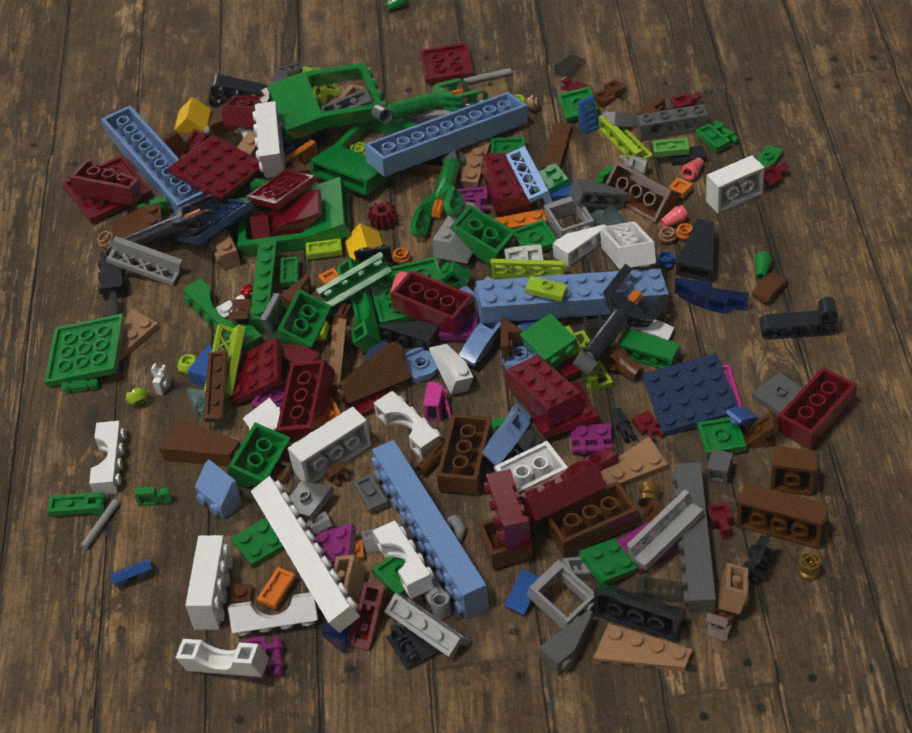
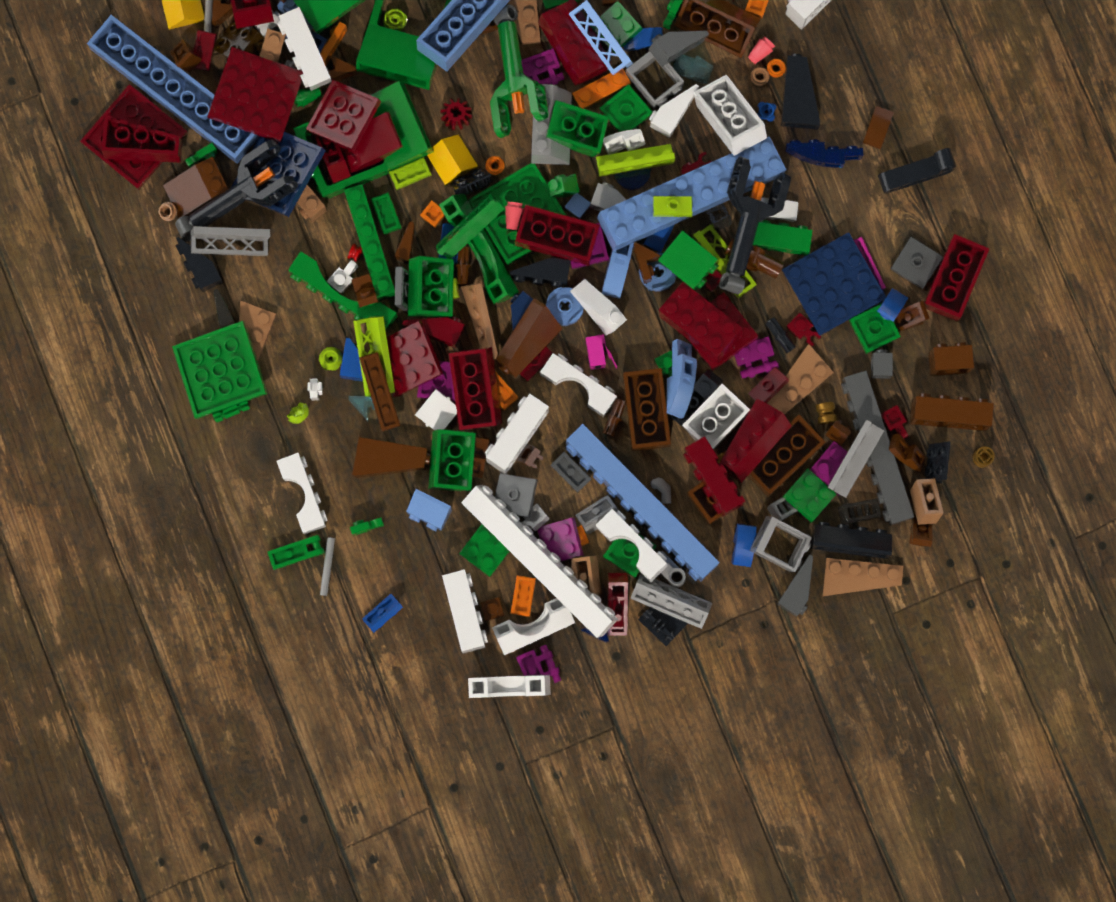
camera: 25 degrees left, 35 degrees up
green cone [754,252,773,280] -> none
none -> reddish brown slope [889,434,925,472]

